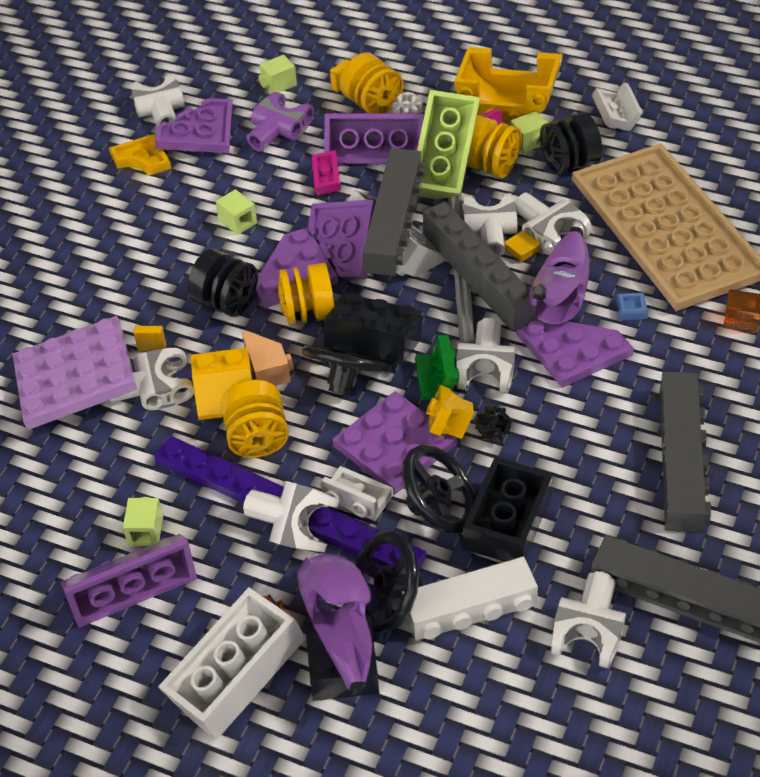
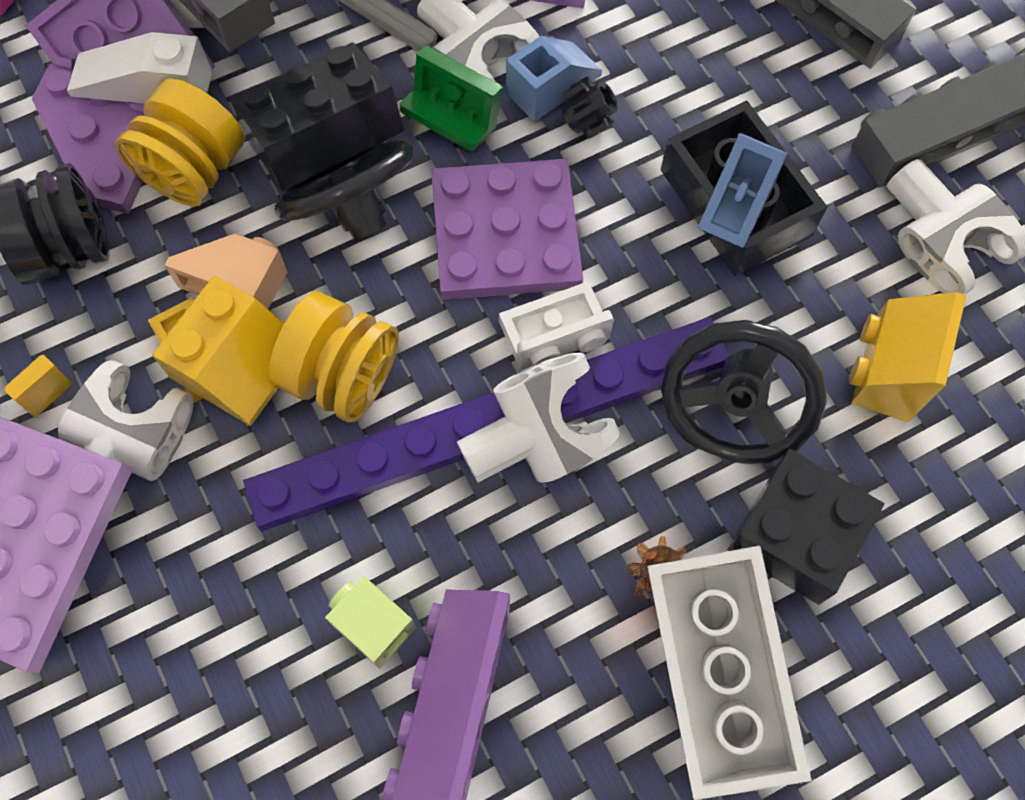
camera: 55 degrees left, 20 degrees up
medium lavender piece [297,553,372,695] -> none
black piece [402,444,476,534] -> none
white brick [402,557,538,641] -> none
yellow brick [426,385,474,439] -> none
none -> white slope [67,32,213,104]
none -> medium blue slope [506,36,602,122]
none -> medium blue slope [698,133,788,248]
none -> yellow slope [849,292,967,422]

